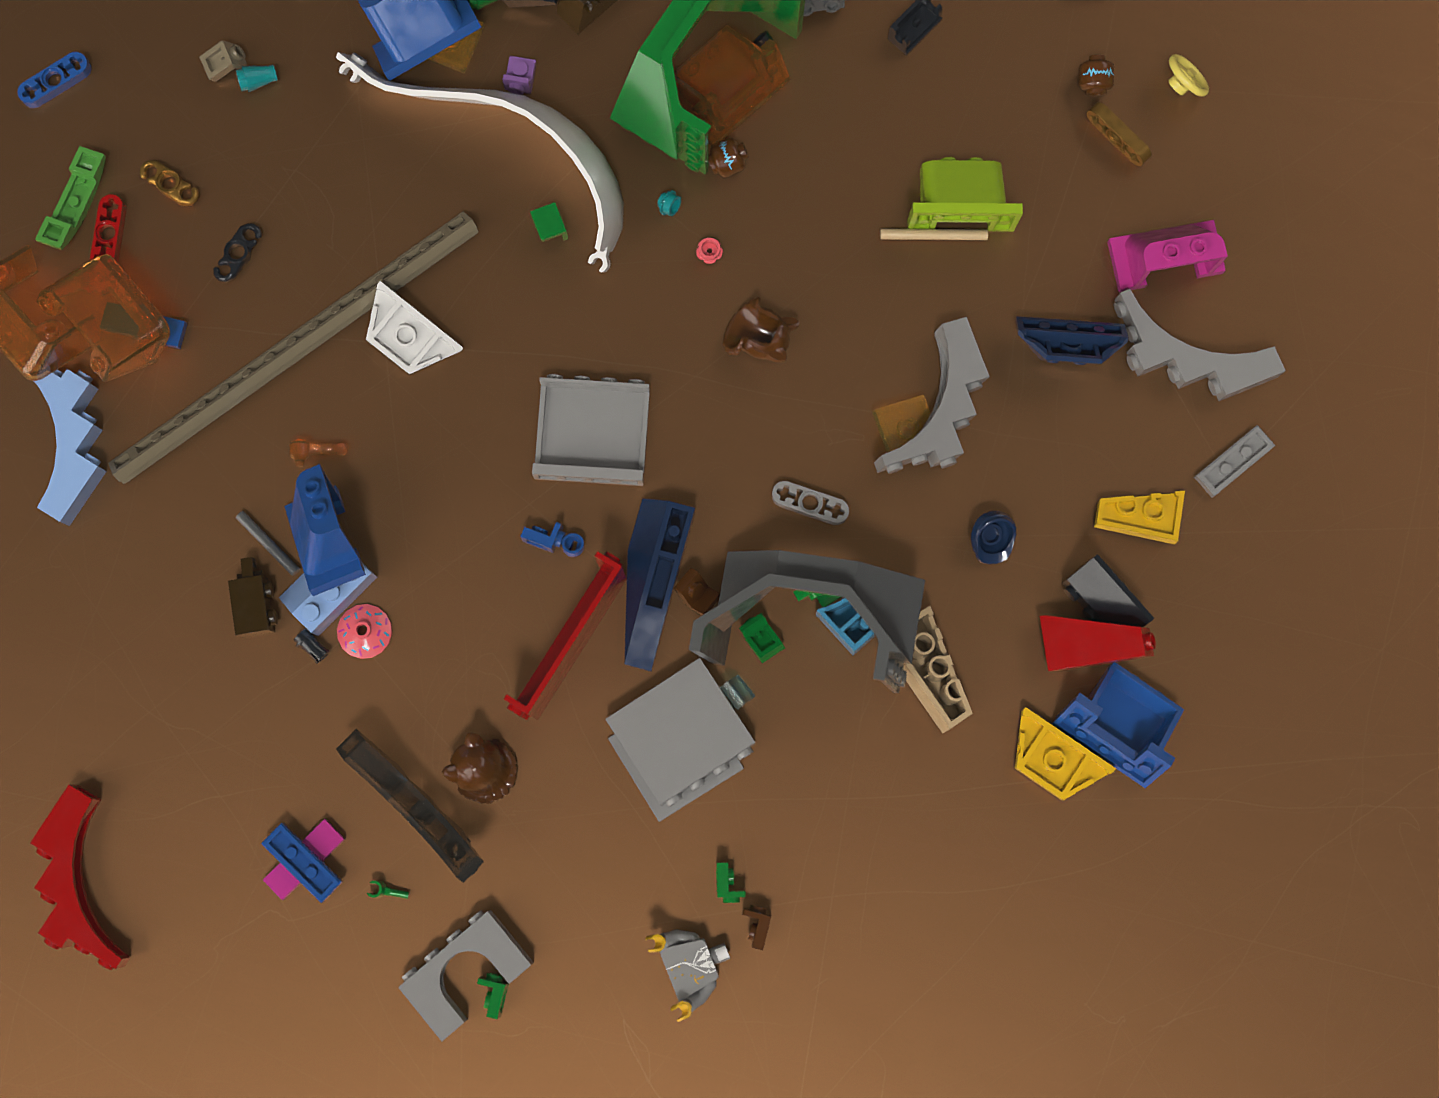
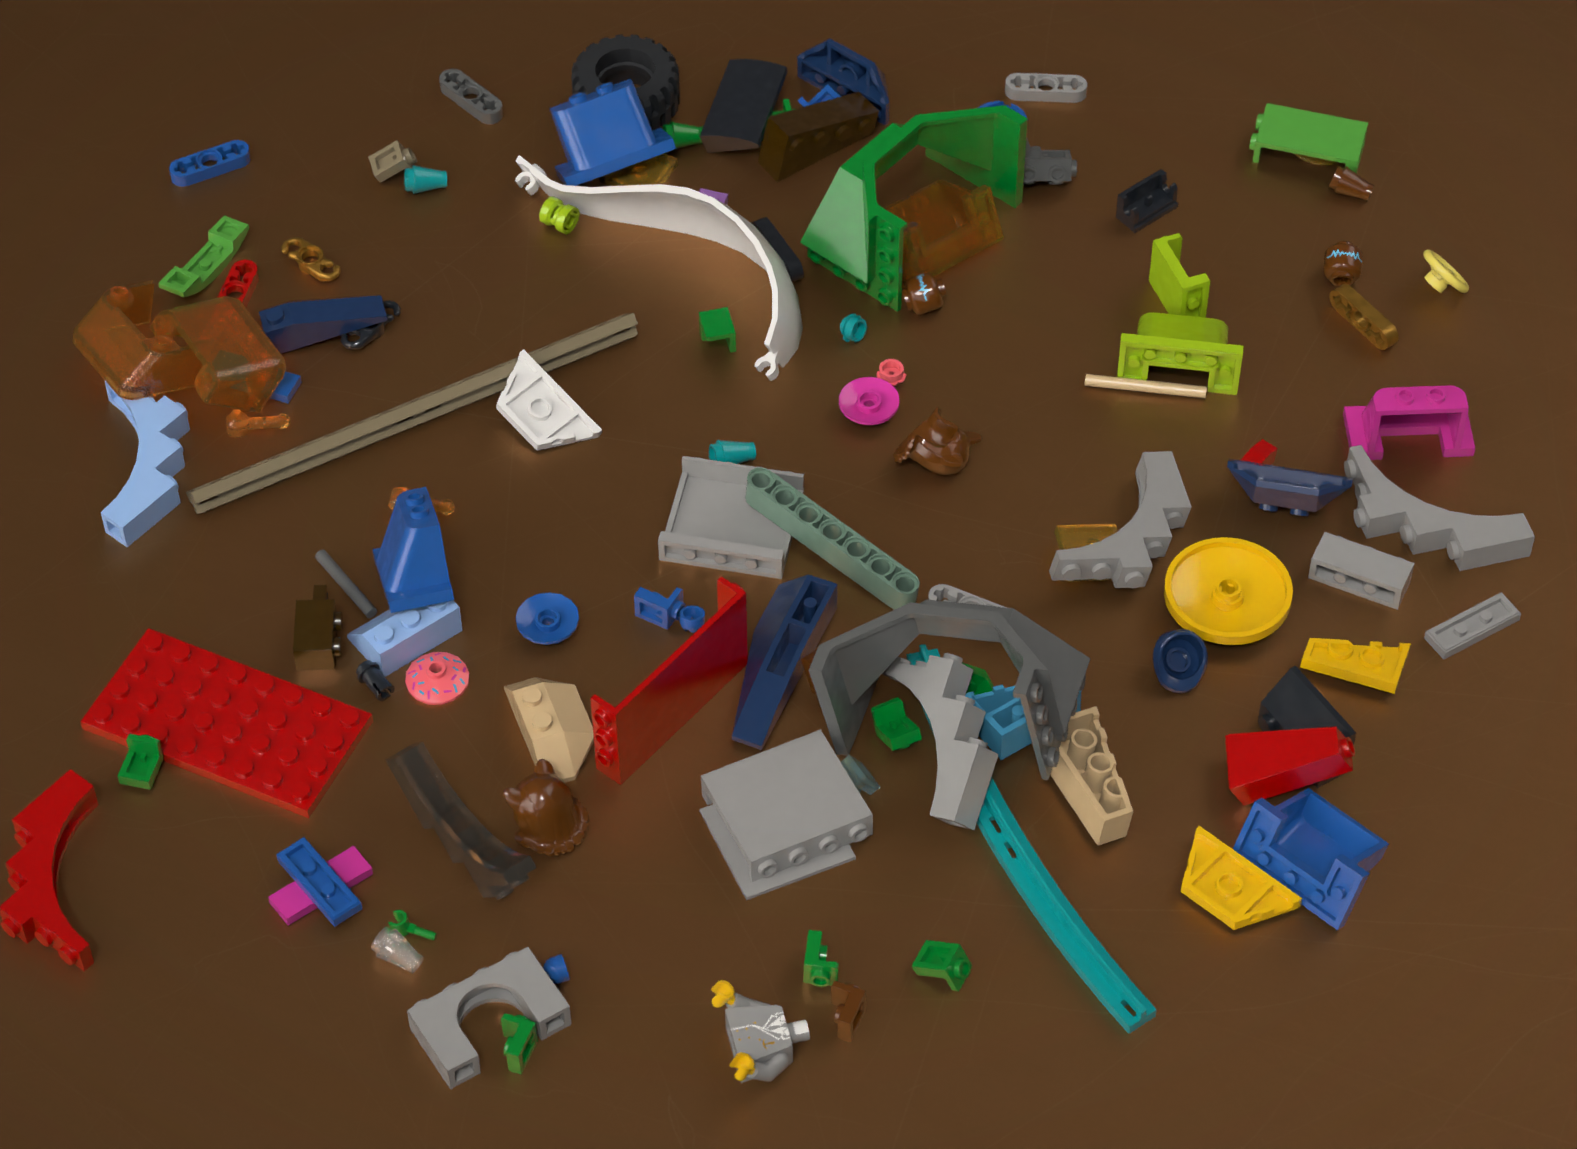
camera: 10 degrees right, 30 degrees down
none -> red plate [80,628,373,818]
none -> green bracket [117,734,164,790]
none -> clear orange piece [226,409,291,438]
none -> dark blue wedge [259,295,388,356]
none -> clear cone [371,927,424,973]
none -> tan wedge [504,677,594,783]
none -> blue dish [515,592,579,645]
none -> lime wheel [539,196,580,234]
none -> blue hinge [543,954,570,984]
none -> teal cone [709,440,756,464]
none -> sand green beam [745,467,920,610]
none -> black beam [751,217,804,283]
none -> dark pink dish [839,377,900,425]
none -> light grey arch [882,653,999,830]
none -> teal piece [906,644,1157,1034]
none -> green bracket [912,940,972,991]
none -> lime panel [1149,233,1210,318]
none -> yellow dish [1164,537,1293,645]
none -> red piece [1241,439,1278,465]
none -> light grey brick [1308,532,1414,610]

